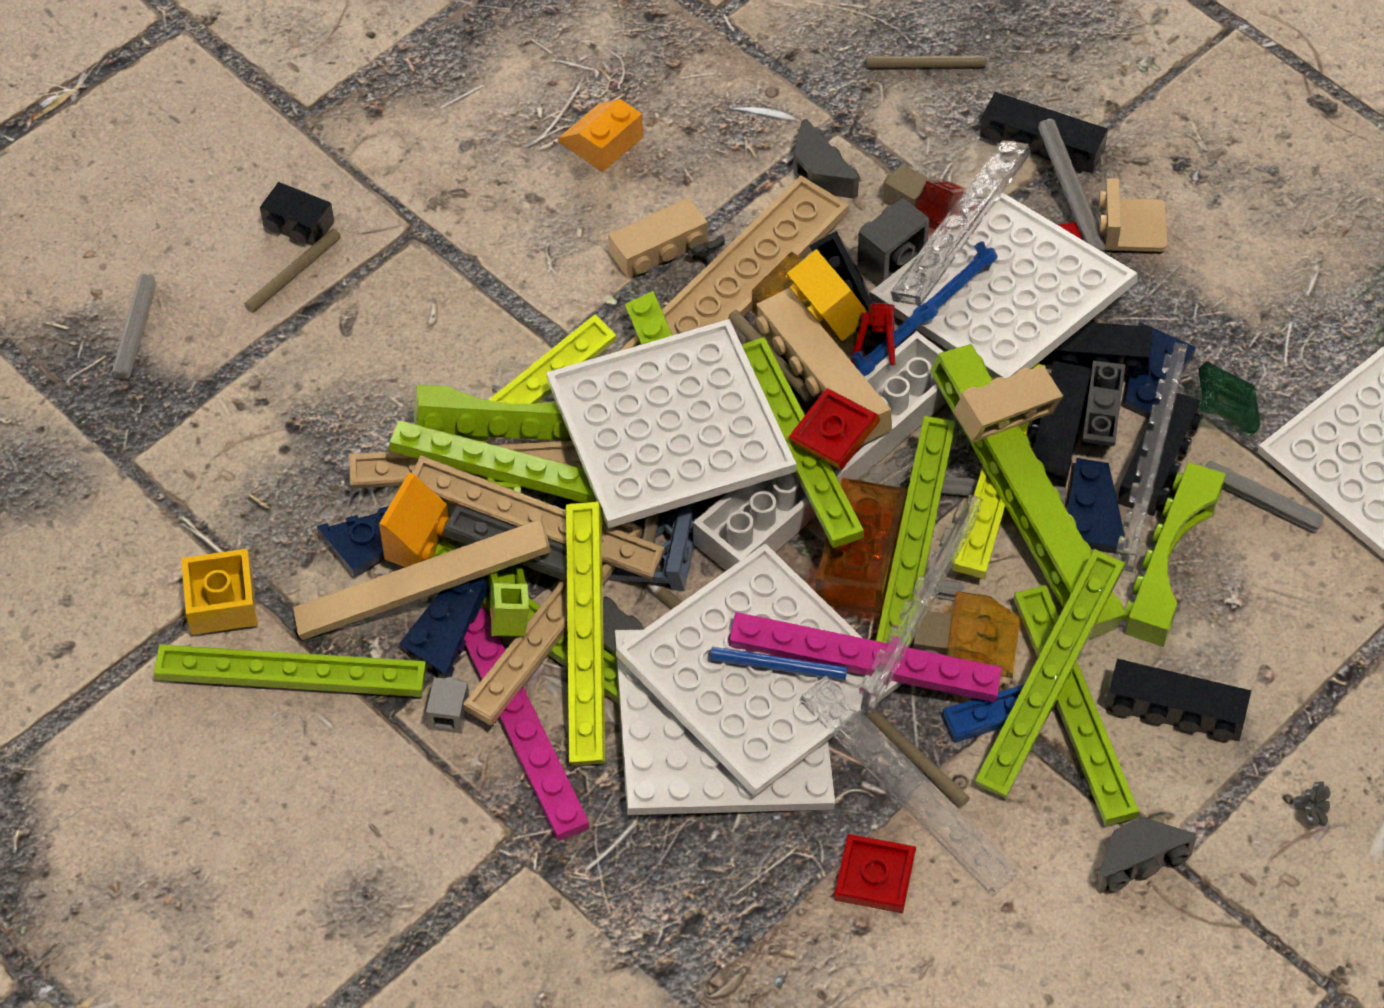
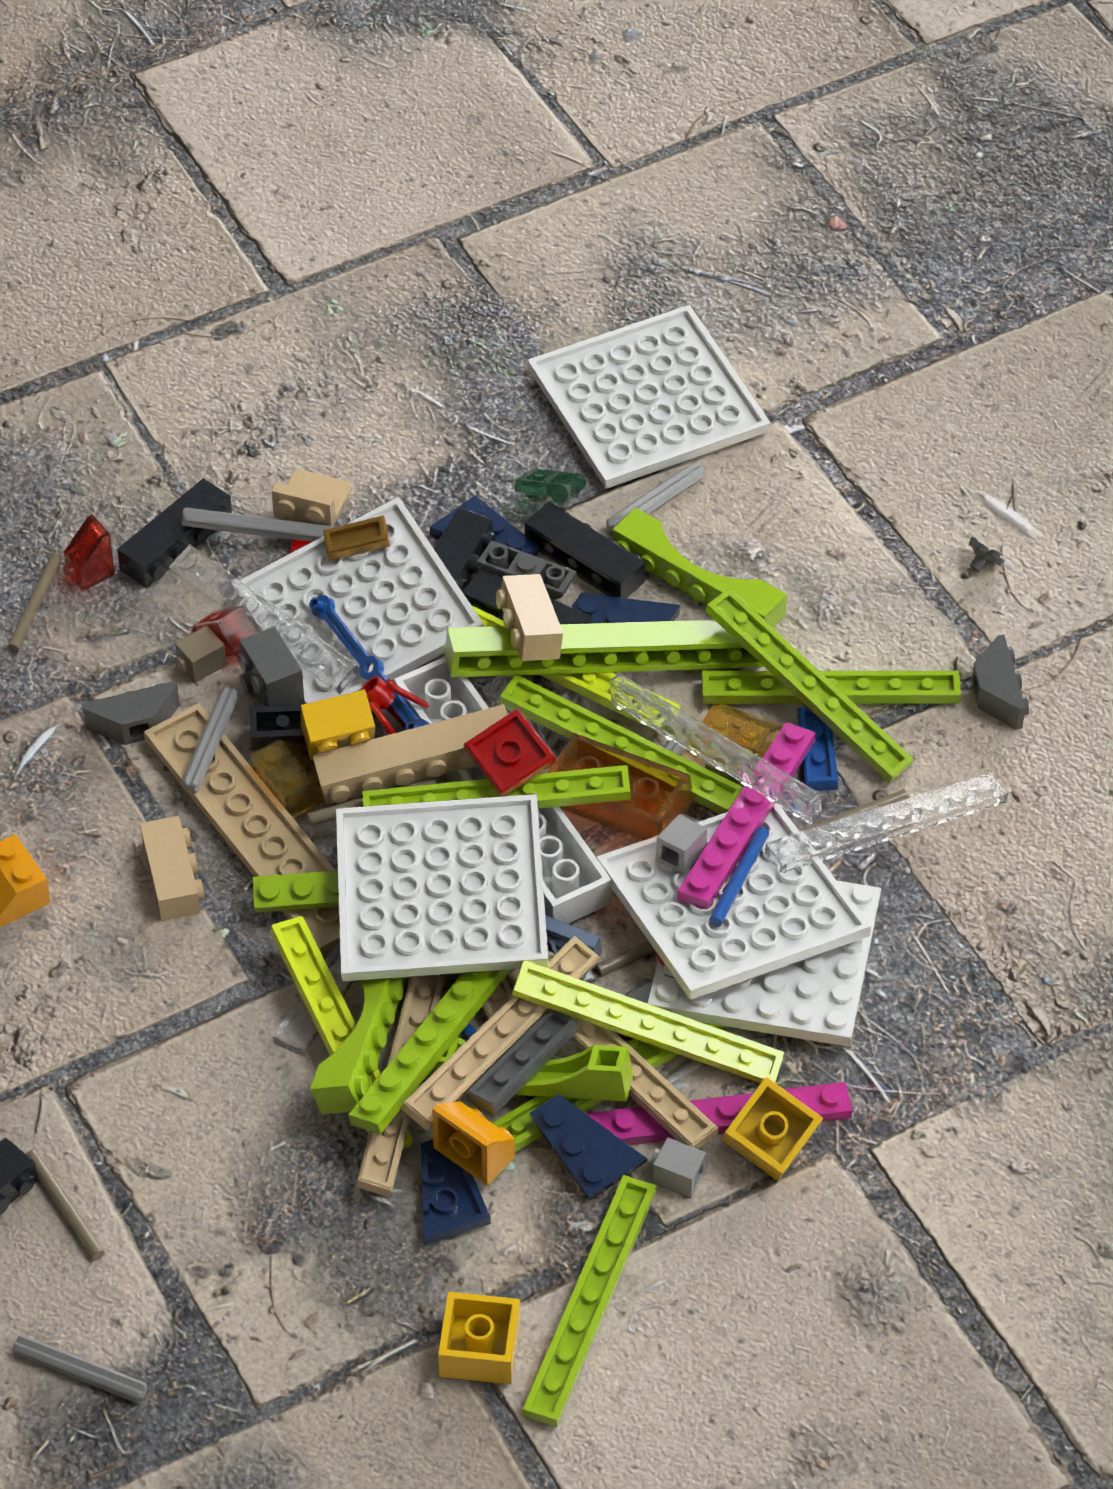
camera: 75 degrees left, 5 degrees down
tan tile [293,519,551,640] -> none
dark grey plant [687,235,725,265] -> none
red tile [834,834,916,914] -> none
black brick [1105,658,1252,741] -> none
clear plate [1116,342,1188,572] -> none
none -> clear red slope [63,514,115,591]
none -> light grey axle [181,687,238,793]
none -> pearl gold tile [323,515,391,561]
none -> light grey brick [655,814,707,875]
none -> yellow brick [721,1077,823,1181]

